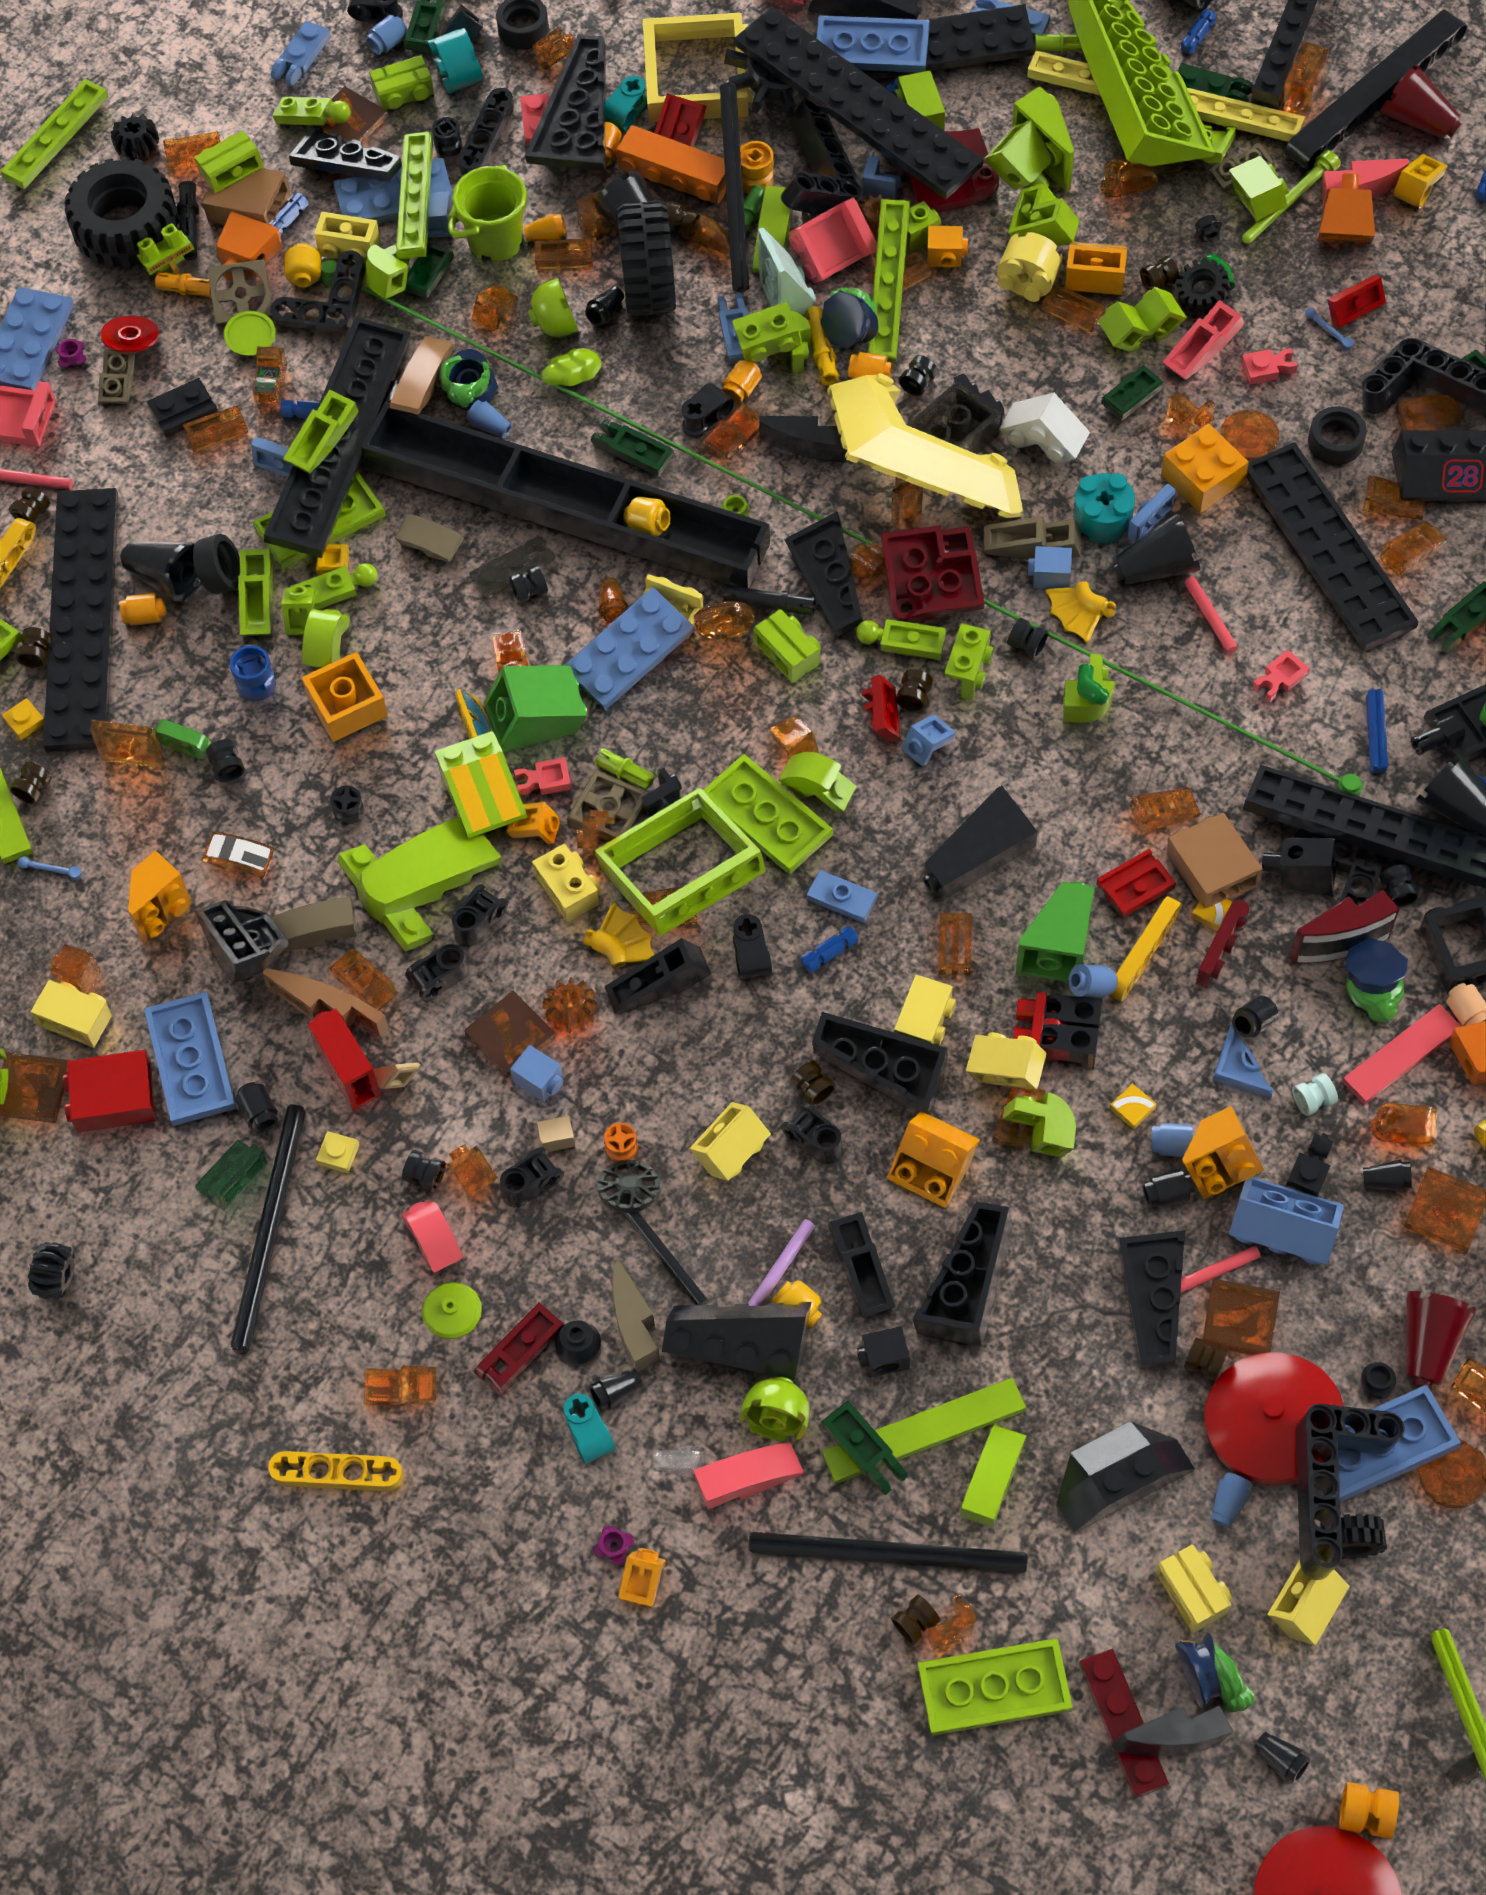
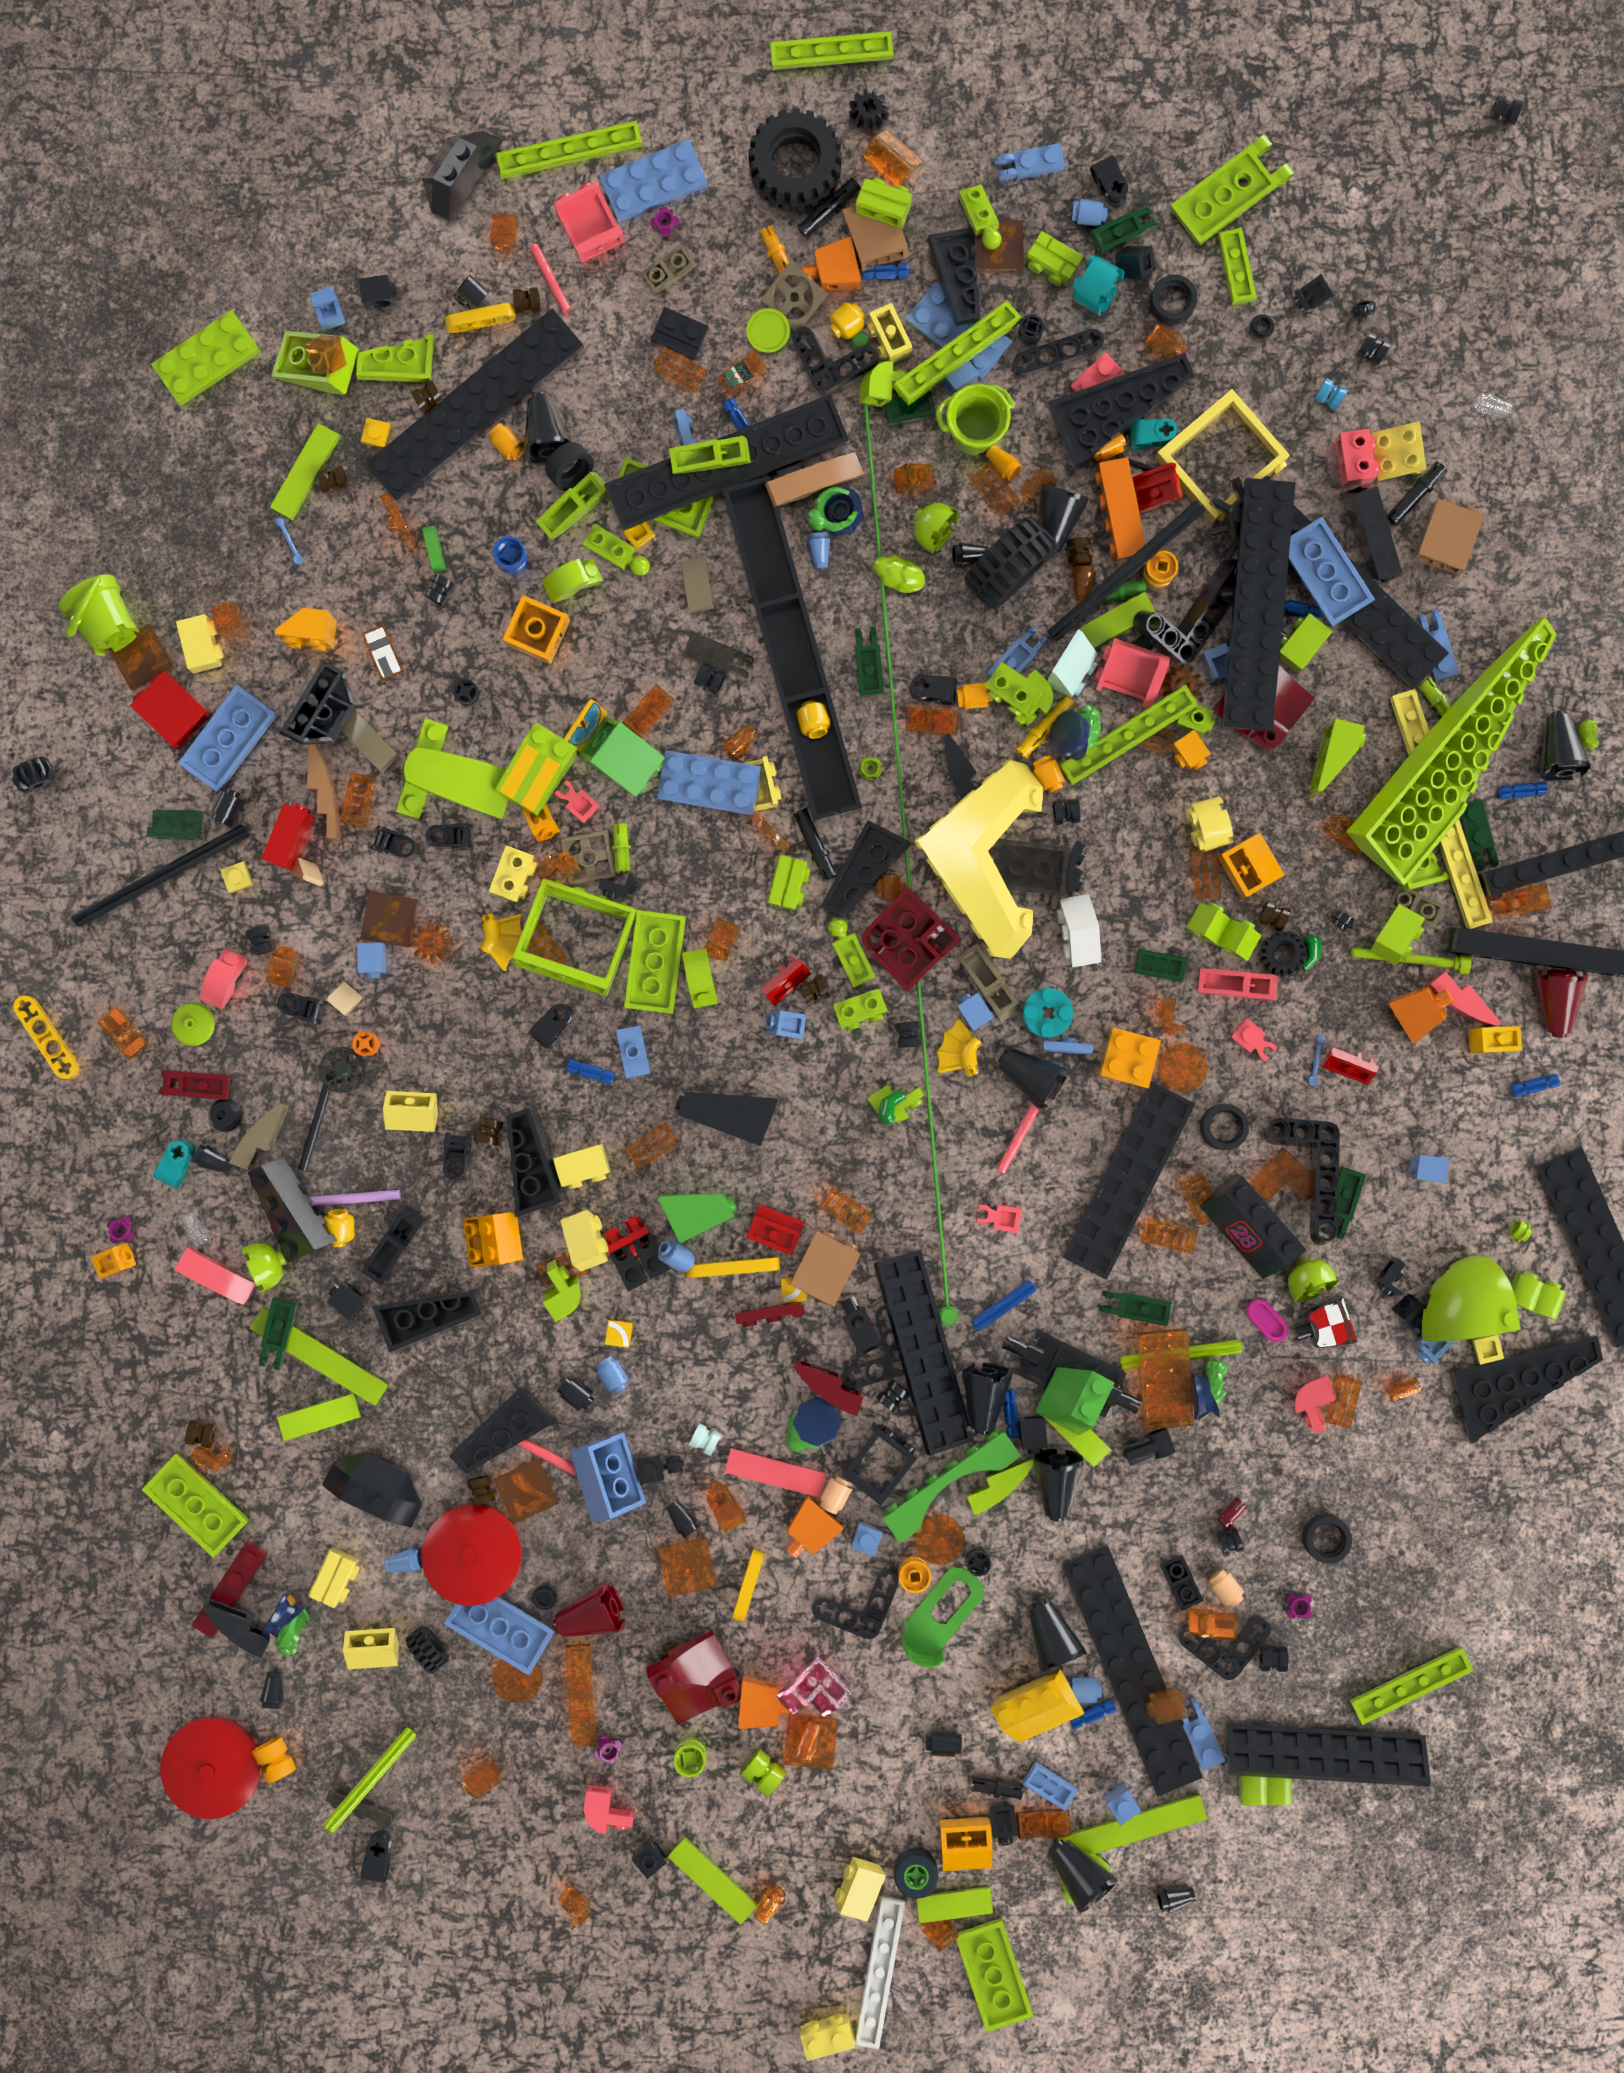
camera: 50 degrees right, 25 degrees up
red dish [100,315,159,353] -> none
lime hips [137,224,194,275] -> none
lime bracket [281,585,315,635] -> none
black slope [604,938,711,1015] -> none
black axle [749,1532,1028,1573] -> none
lime torso [984,120,1052,190] -> none
lime brick [1008,183,1080,247] -> none
light orange slope [1182,1106,1264,1199] -> none
medium blue tile [1213,1024,1273,1099] -> none
black brick [1232,995,1279,1038] -> none
black beam [1296,1404,1405,1580] -> none

